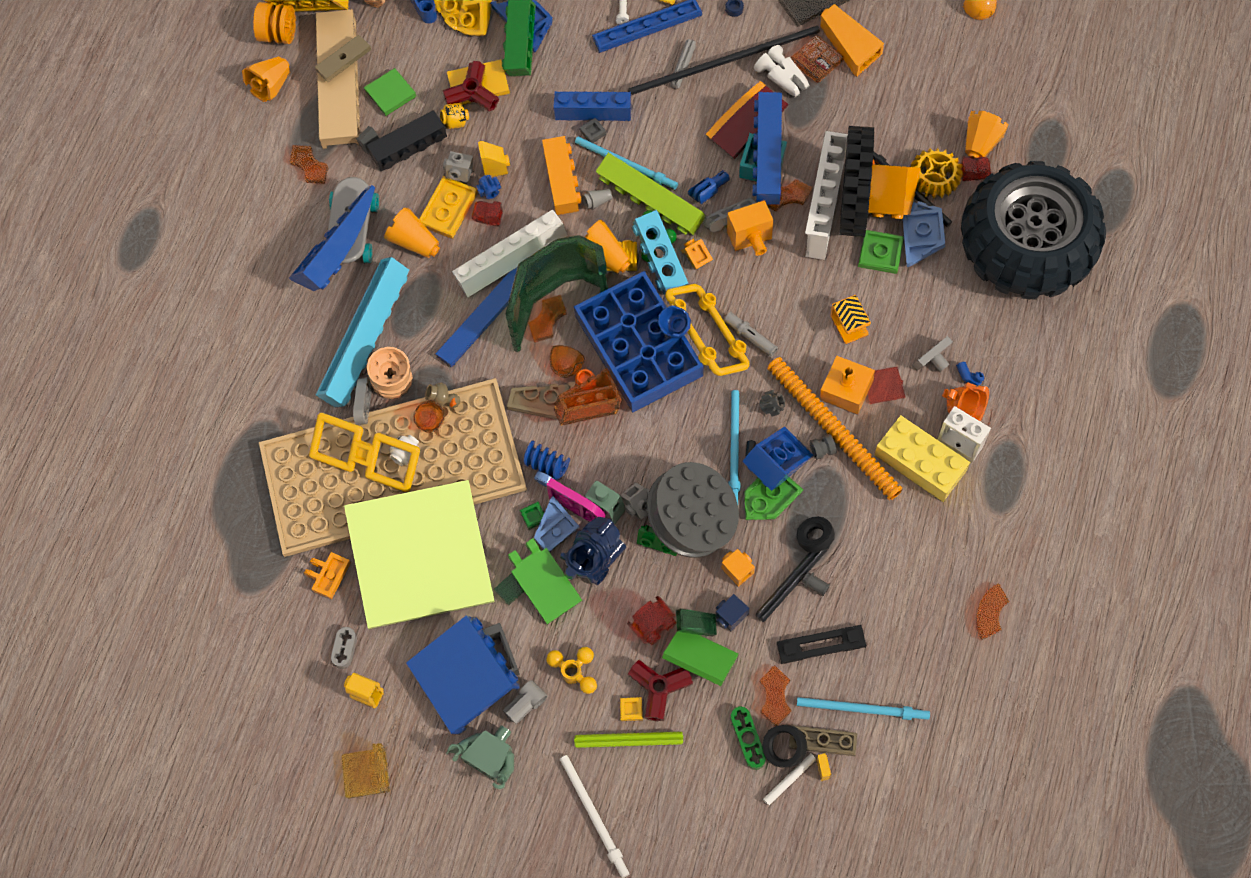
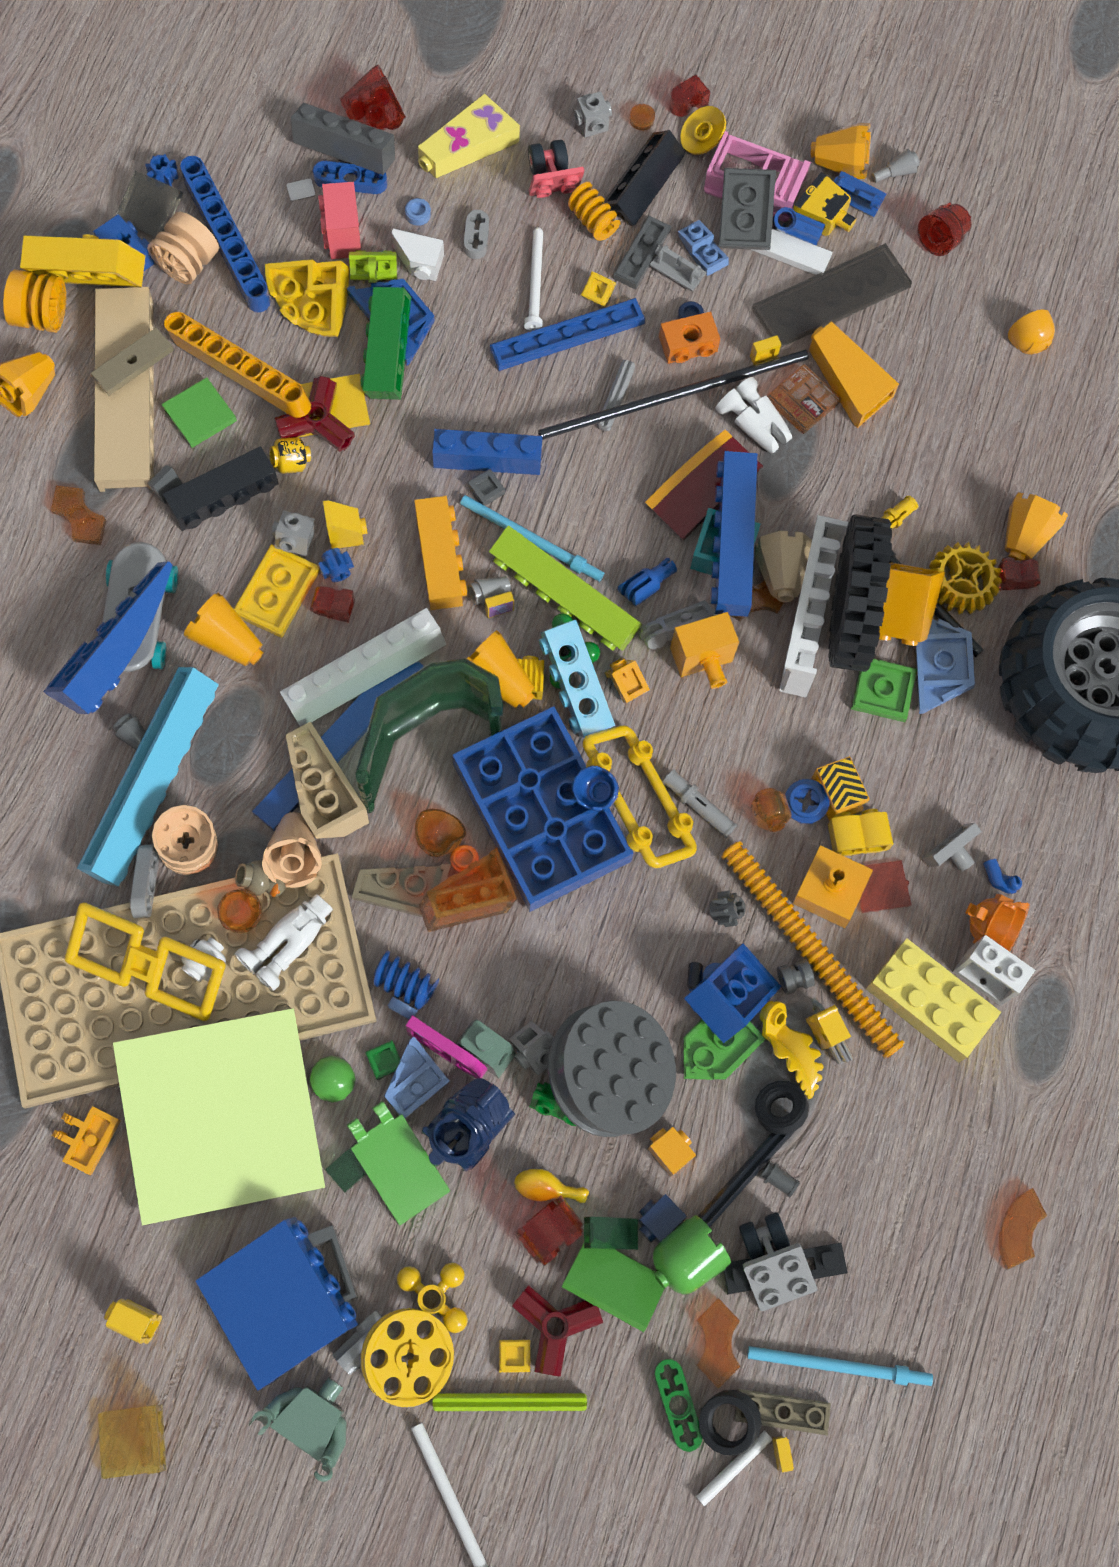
camera: 10 degrees left, 5 degrees up
light grey beam [331,627,357,669] -> none
clear orange tile [528,295,567,343] -> none
medium azure bar [728,390,740,504] -> none
none -> dark grey cone [112,713,146,750]
none -> light orange beam [164,312,311,418]
none -> white piece [234,894,333,991]
none -> light nougat cone [262,812,322,888]
none -> tan wedge [286,722,369,839]
none -> bright green hair [309,1055,356,1103]
none -> yellow wedge [361,1308,454,1407]
none -> yellow tile [485,591,514,618]
none -> yellow piece [514,1169,589,1203]
none -> bright green cylinder [653,1215,731,1294]
none -> orange brick [659,312,720,364]
none -> light grey plate [739,1212,817,1311]
none -> yellow tile [750,335,781,365]
none -> clear orange head [751,788,792,832]
none -> tan cone [755,531,812,602]
none -> yellow plant [760,1001,823,1099]
none -> blue gear [784,779,830,824]
none -> yellow piece [806,997,853,1065]
none -> yellow brick [828,808,893,856]
none -> yellow pin [881,495,918,529]

